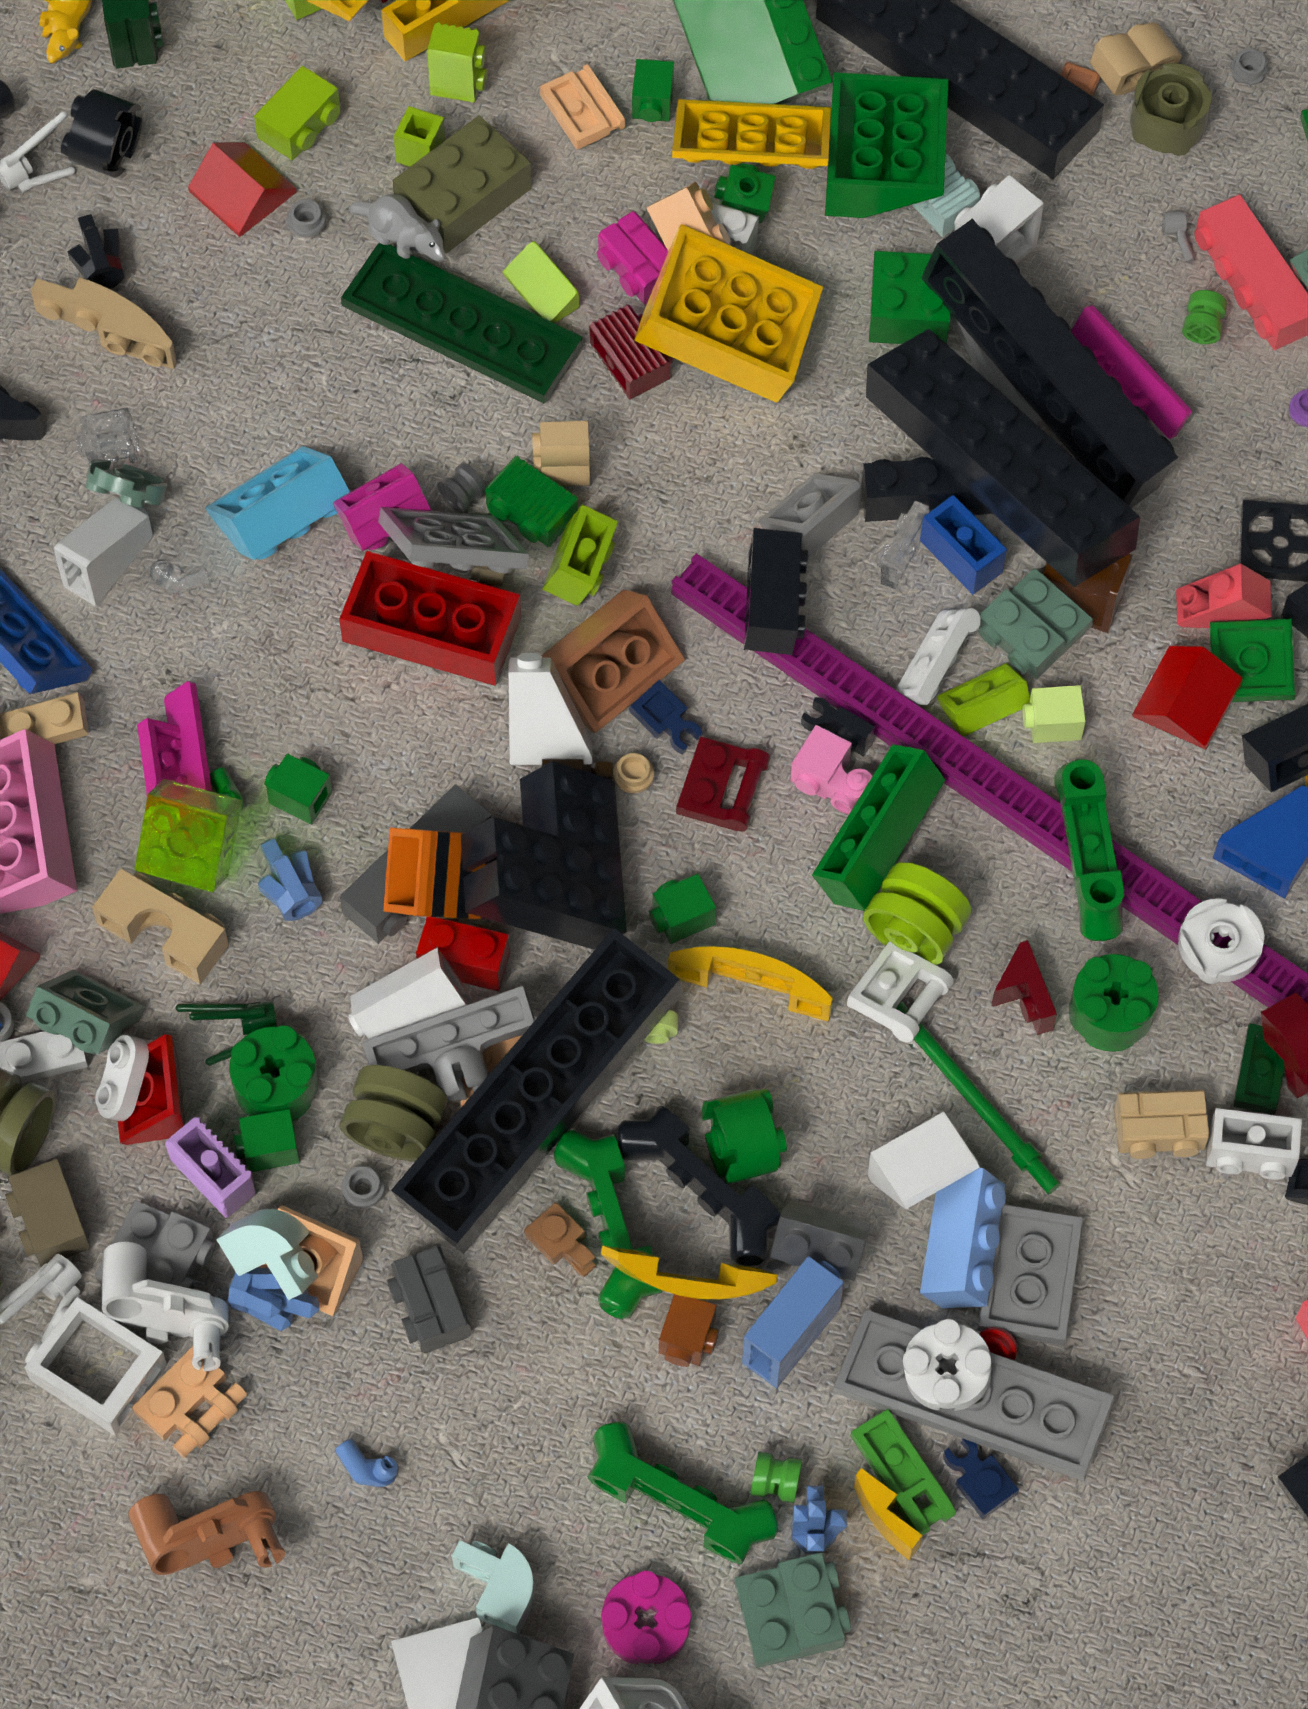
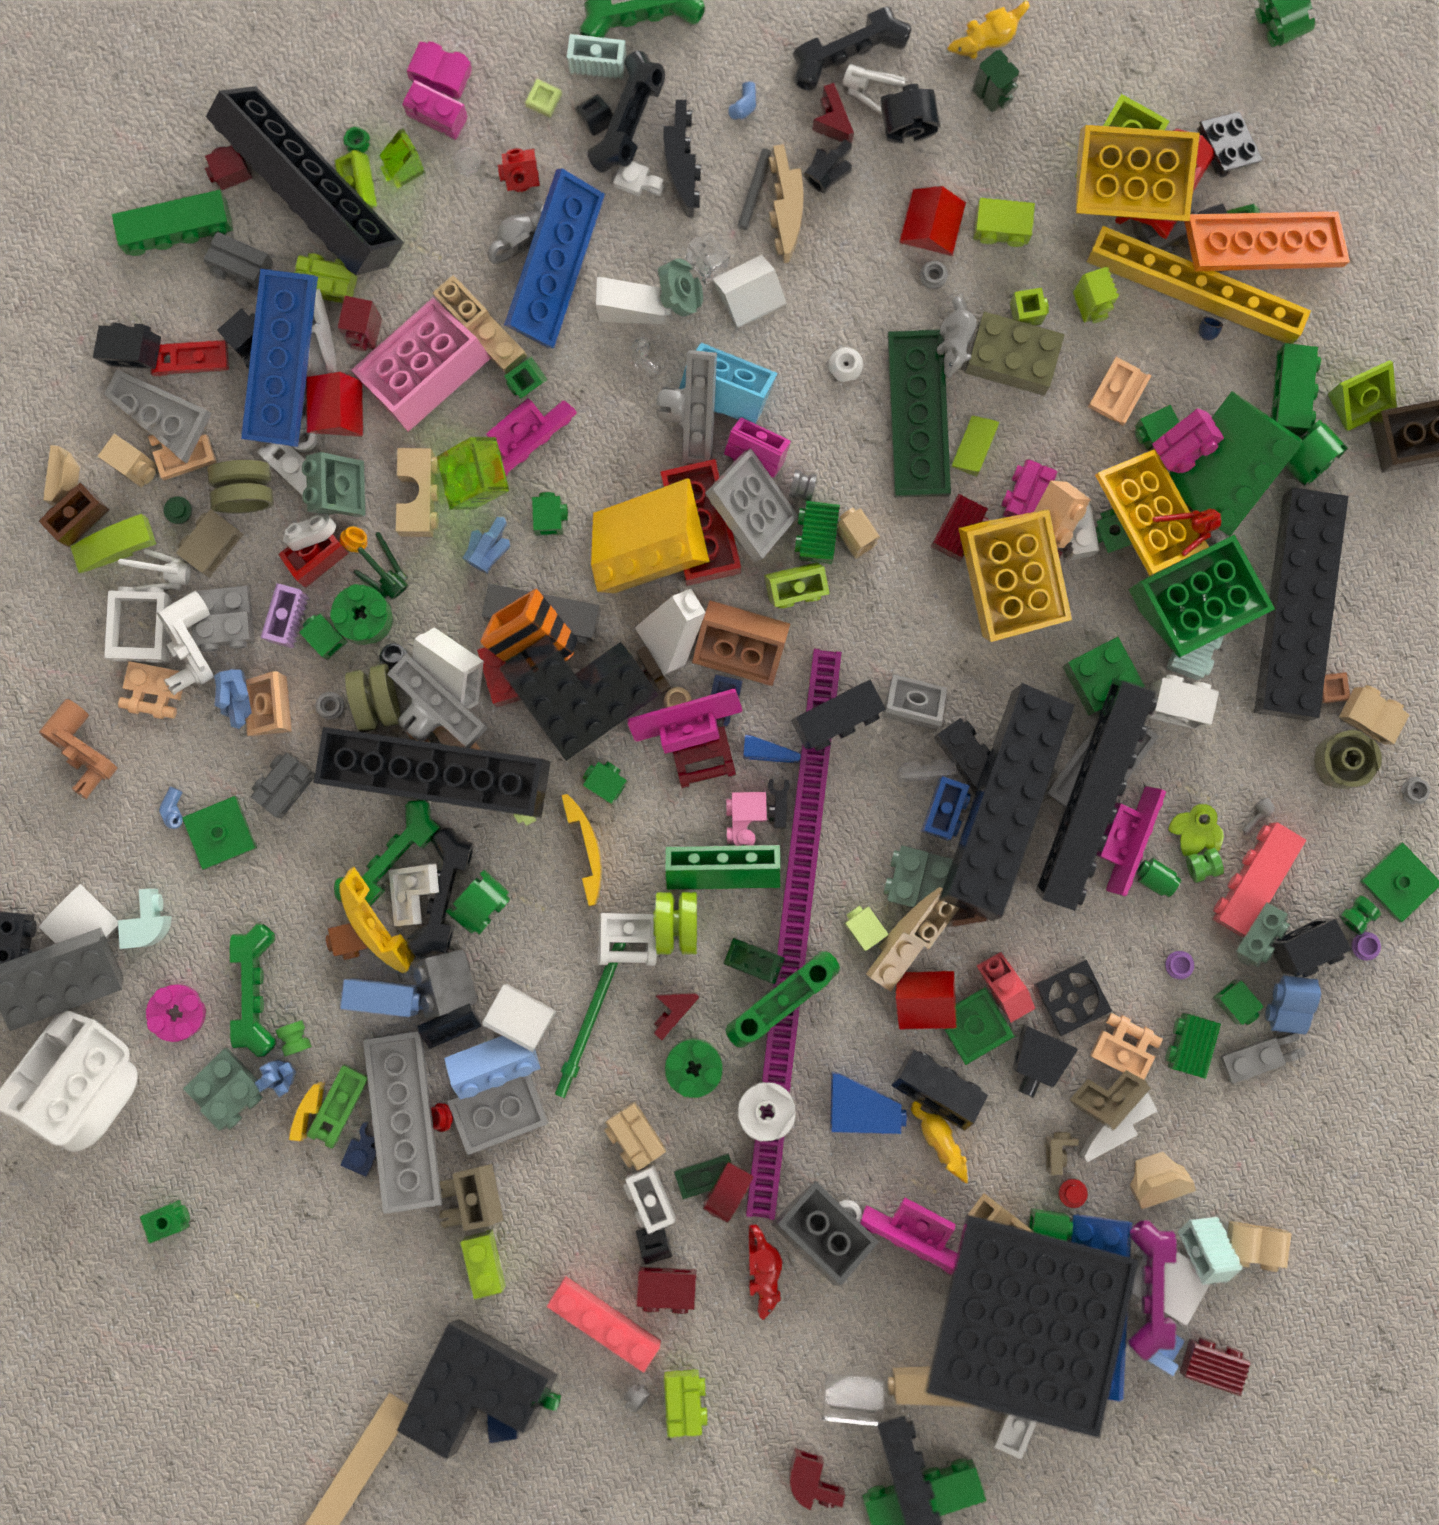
camera: 60 degrees right, 20 degrees up
green arm [210,767,244,816] -> none
light aqua brick [216,1209,318,1300] -> none
medium nougat plate [524,1202,596,1278] -> none
white plate [896,608,981,705] -> none
white plate [902,1319,992,1411] -> none
lime slope [937,663,1030,737] -> none
none -> green plate [182,796,257,870]
none -> light orange plate [339,526,367,553]
none -> black plate [379,643,407,670]
none -> white plate [389,864,439,926]
none -> black plate [417,1003,482,1049]
none -> dark tan brick [439,1164,504,1231]
none -> lime brick [460,1229,506,1299]
none -> green brick [504,356,548,399]
none -> yellow slope [591,479,709,593]
none -> dark pink bracket [627,689,743,754]
none -> light grey plate [656,350,717,464]
none -> white slope [713,255,786,328]
none -> dark green plate [723,938,785,985]
none -> dark grey bar [737,148,772,230]
none -> blue slope [743,734,801,763]
none -> dark red slope [812,82,854,144]
none -> white plate [828,347,863,382]
none -> tan slope [866,887,959,992]
none -> green brick [1136,858,1181,898]
none -> dark pink brick [1152,408,1224,473]
none -> red plant [1152,509,1221,556]
none -> lime plate [1168,804,1224,857]

